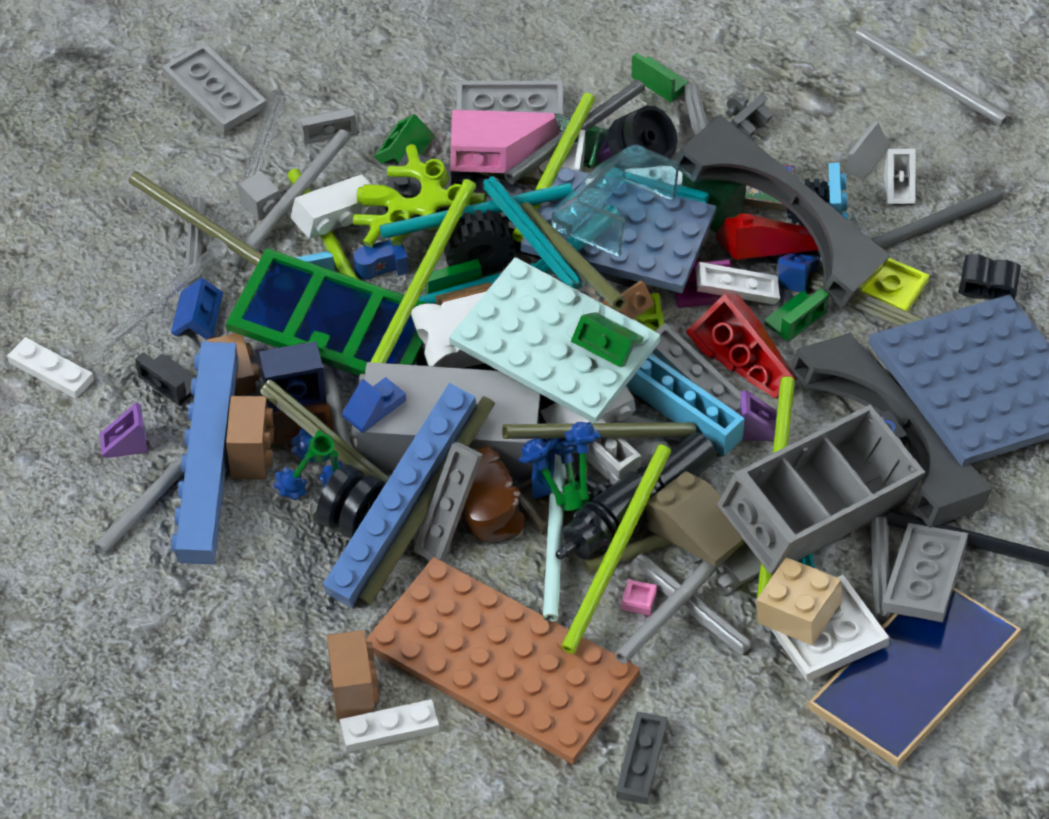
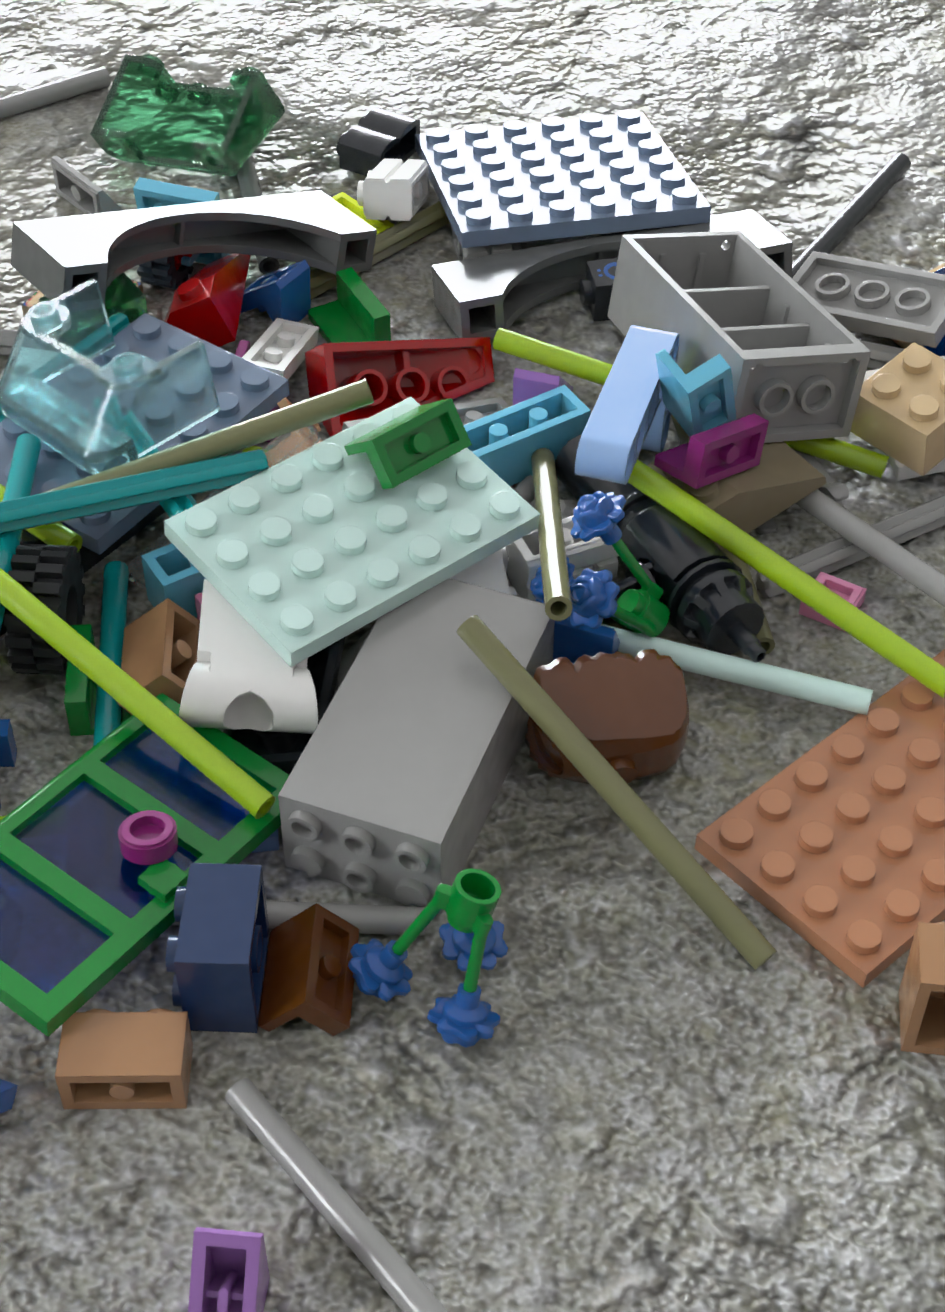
camera: 75 degrees left, 5 degrees down
black panel [135,352,197,406] -> none
medium blue brick [171,342,239,565] -> none
medium nougat brick [226,396,275,479] -> none
olive axle [260,380,389,483] -> none
black wheel [316,464,386,539] -> none
medium blue brick [323,382,477,608] -> none
blue slope [342,377,406,433] -> none
light grey plate [413,442,483,562] -> none
white slope [884,149,916,204] -> none
none -> clear green windscreen [90,54,285,176]
none -> magenta tile [118,810,179,865]
none -> white brick [357,158,429,221]
none -> light blue beam [575,325,679,485]
none -> magenta panel [654,413,769,489]
none -> medium azure panel [655,349,737,437]

